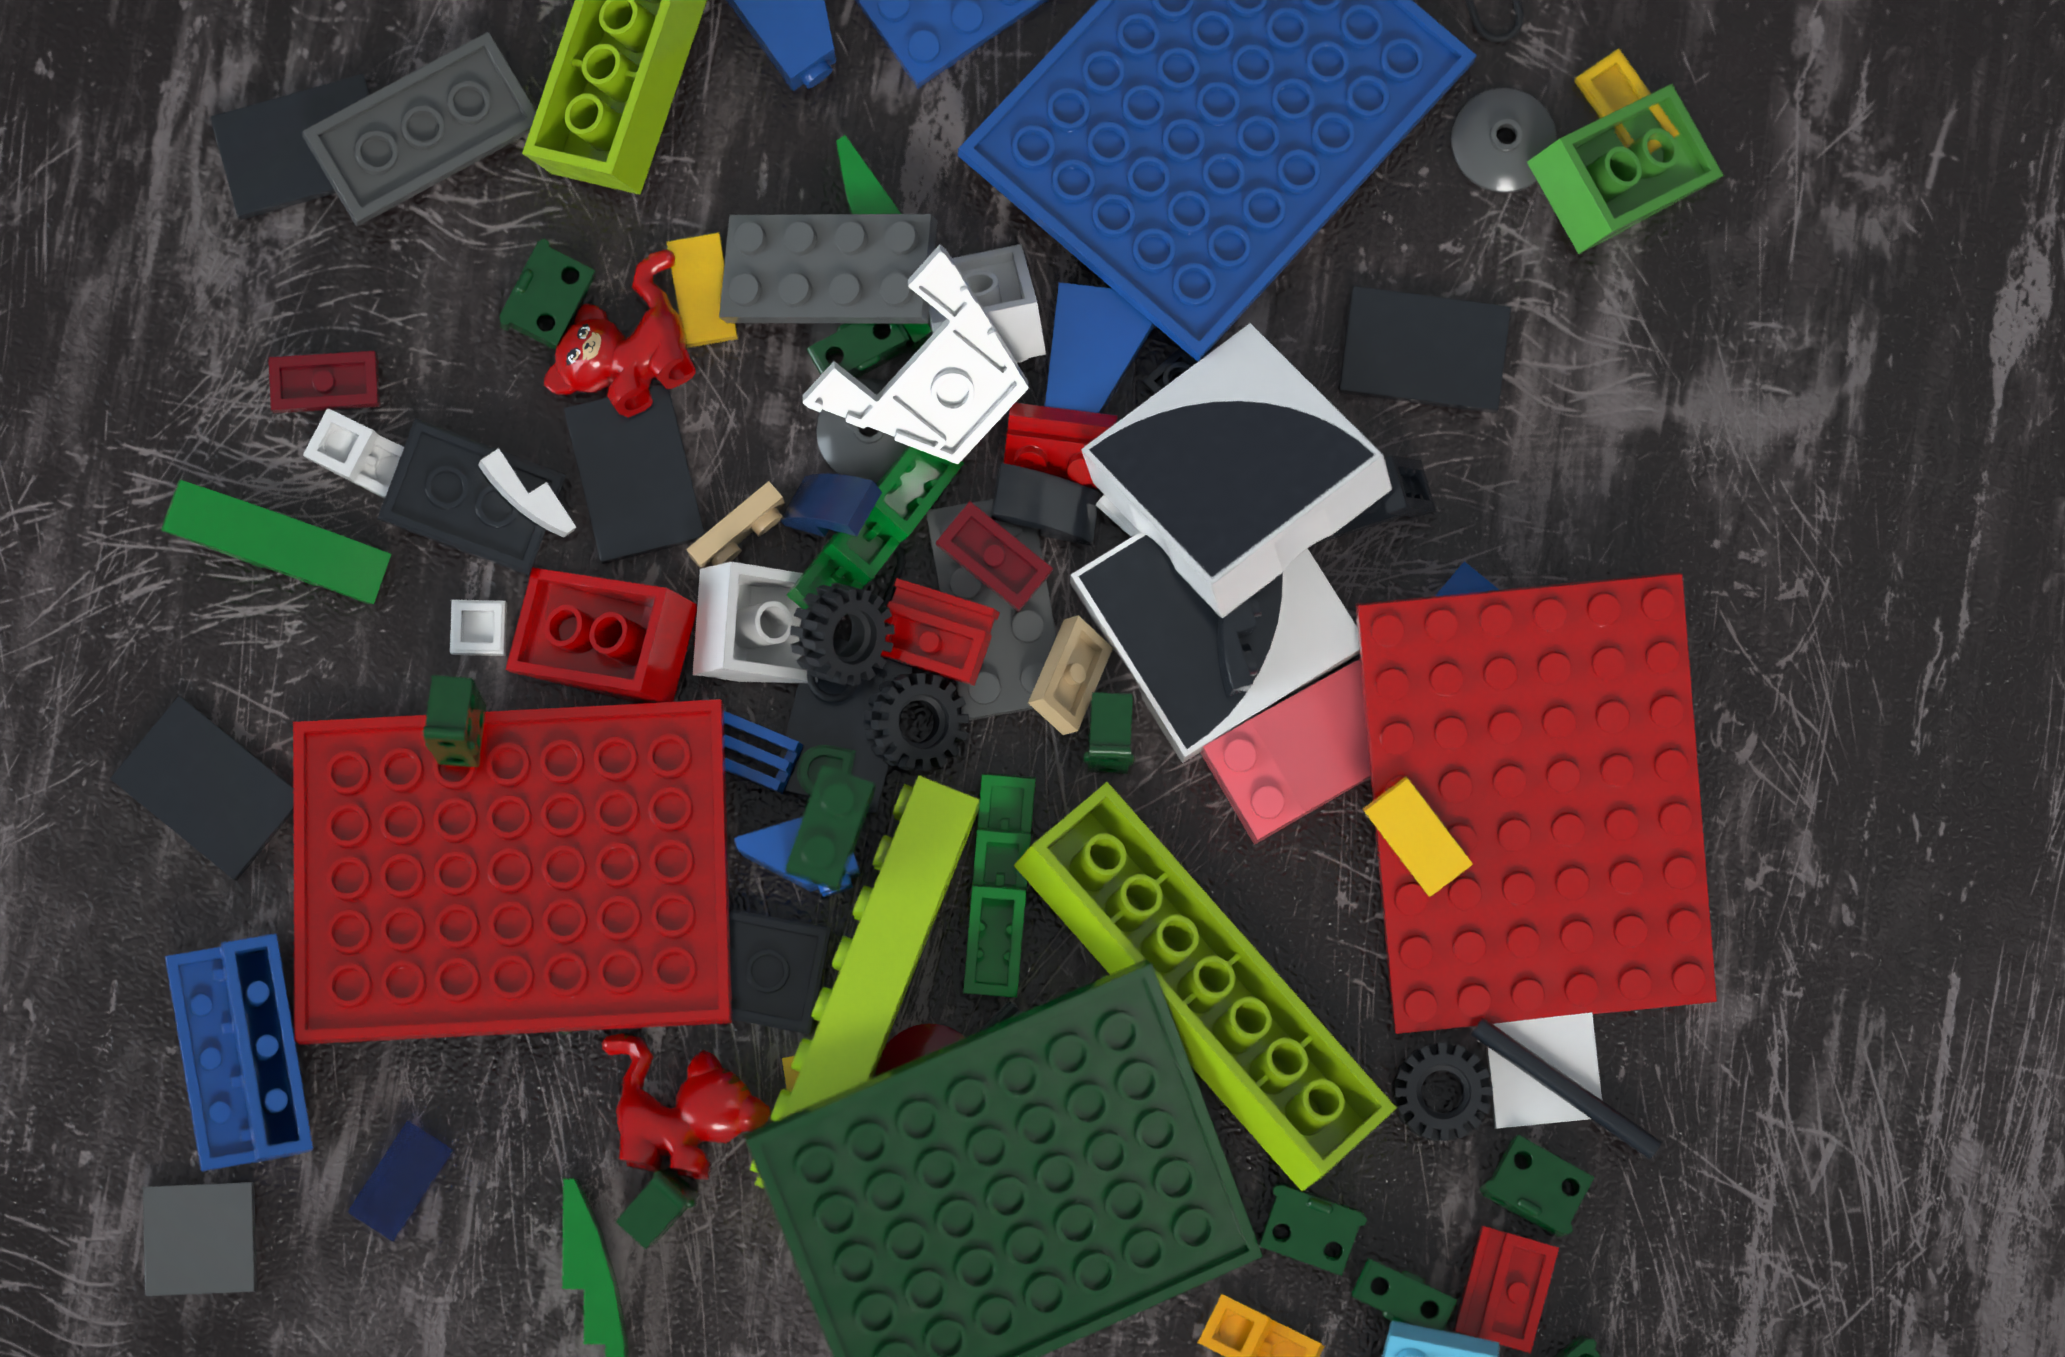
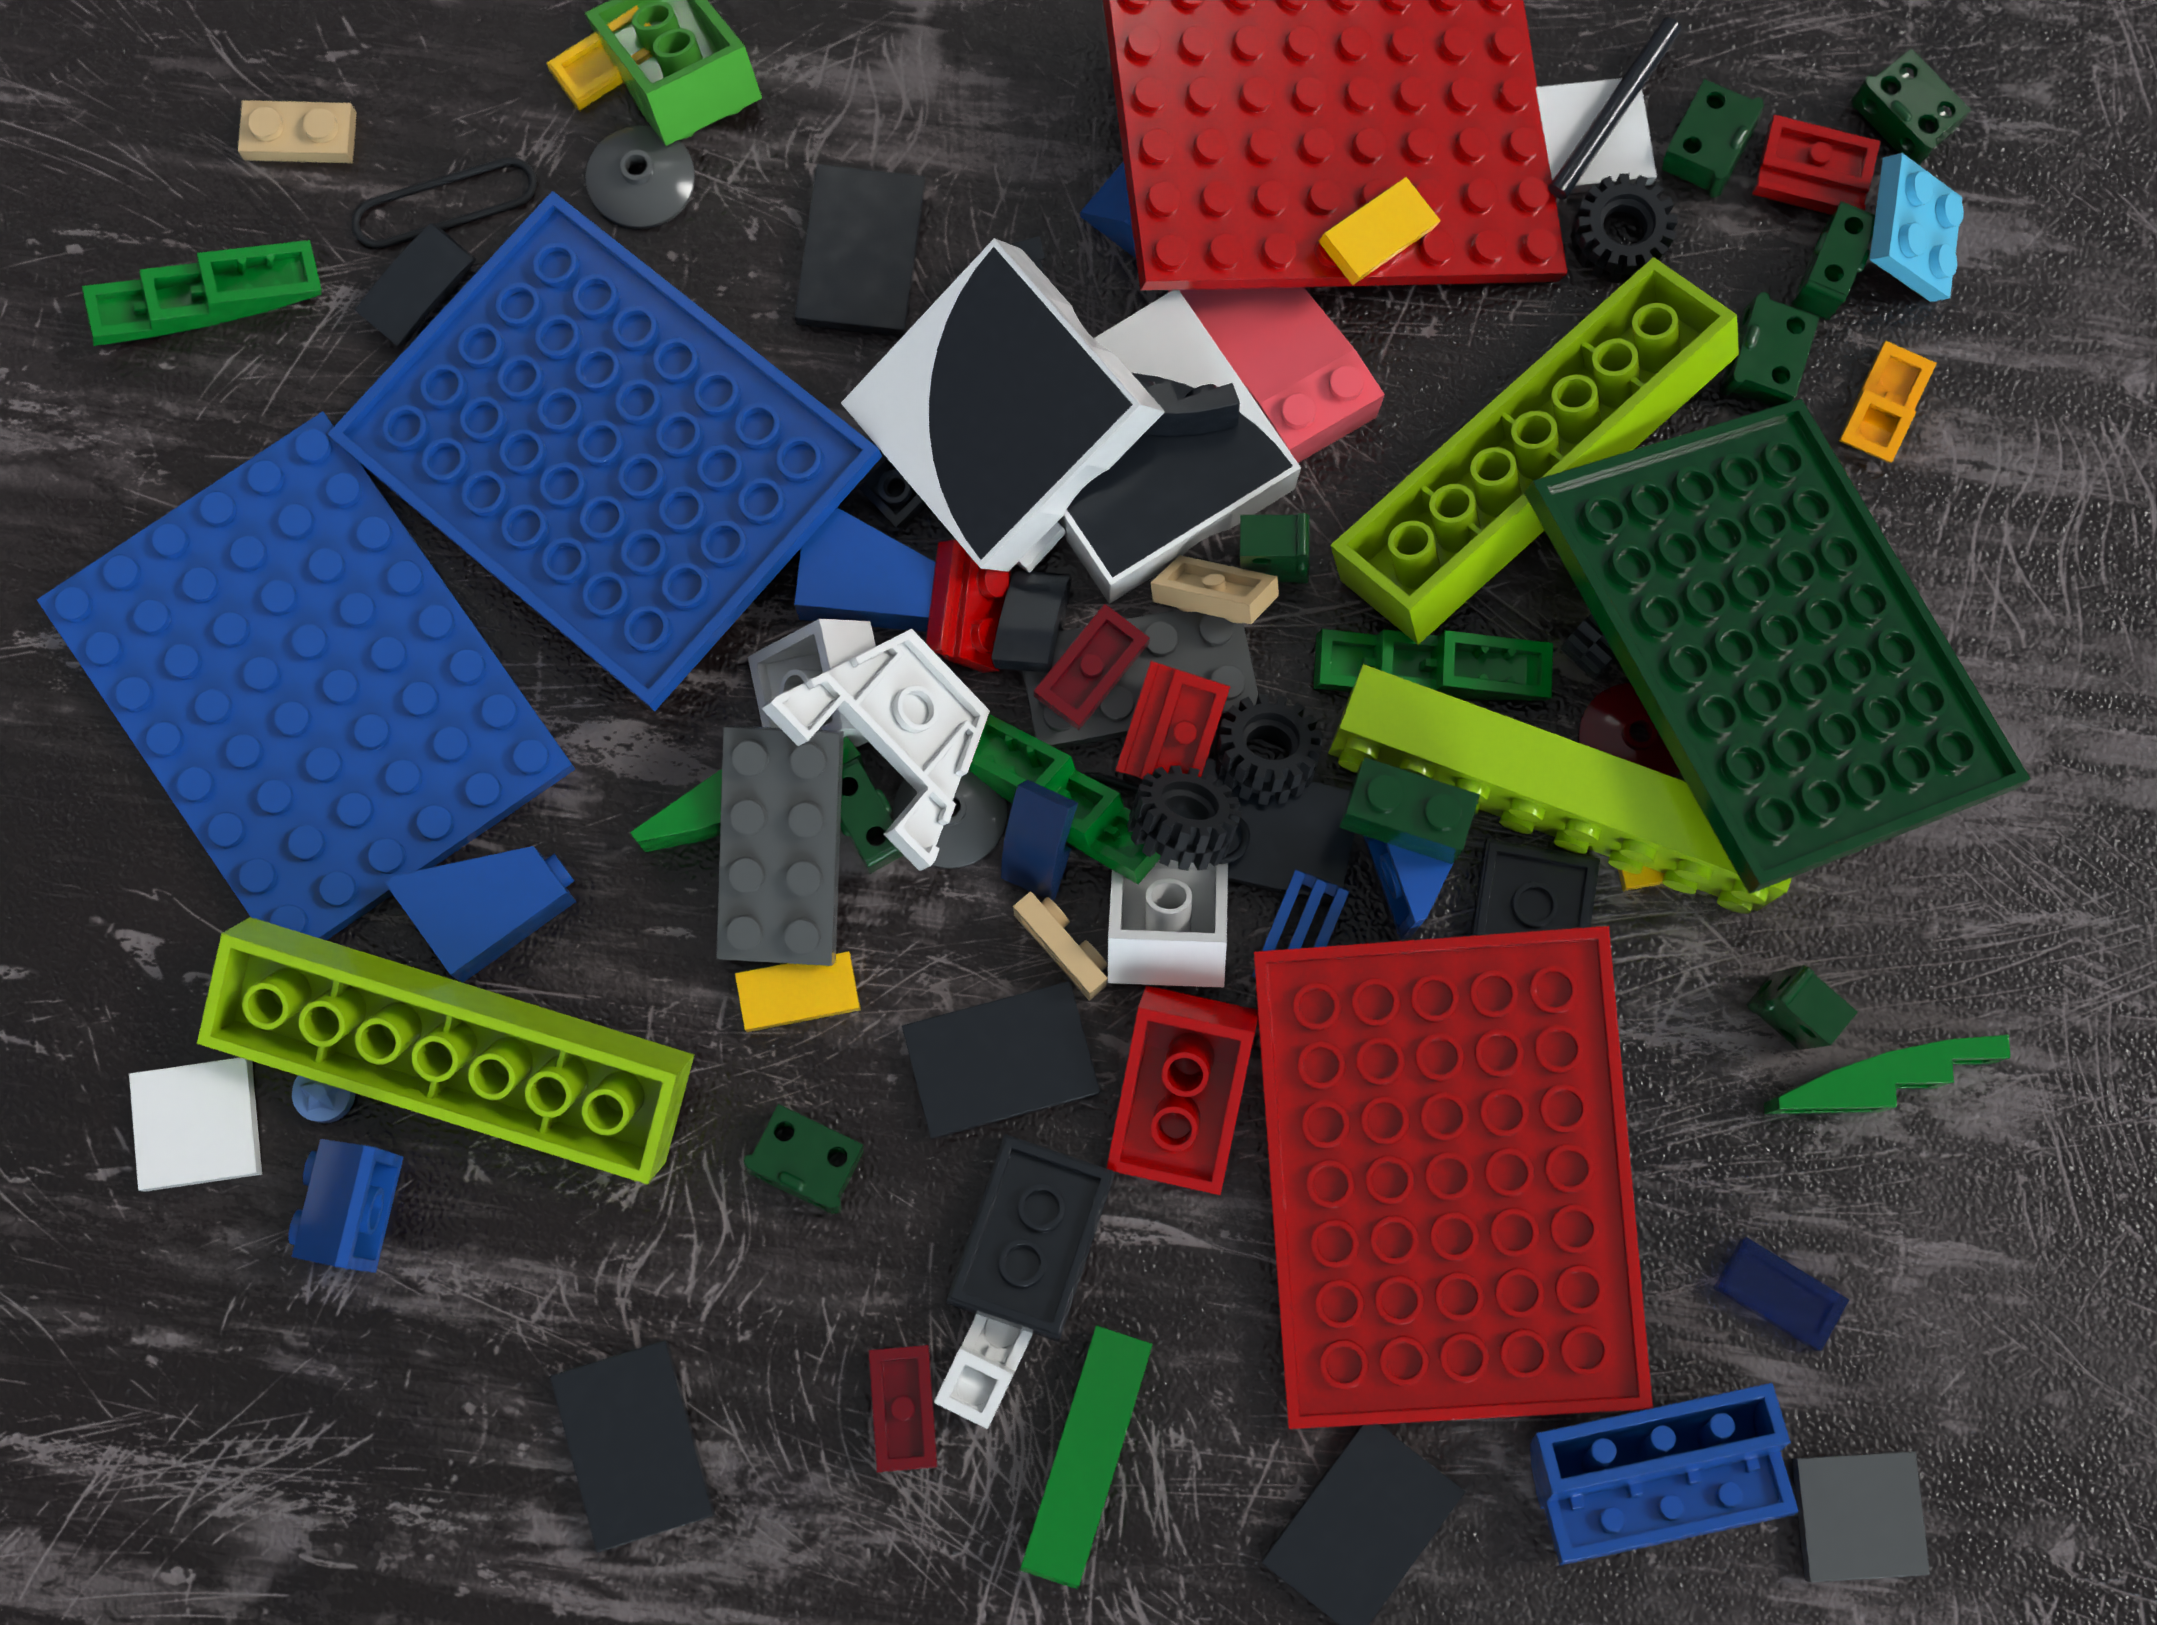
camera: 90 degrees left, 5 degrees down
dark grey plate [303,32,536,227] -> none
dark green piece [423,675,486,767] -> none
white tile [450,600,507,656] -> none
white slope [478,448,576,537] -> none
red animal [544,249,696,418] -> none
red animal [602,1033,771,1180] -> none
dark green tile [797,745,856,796] -> none

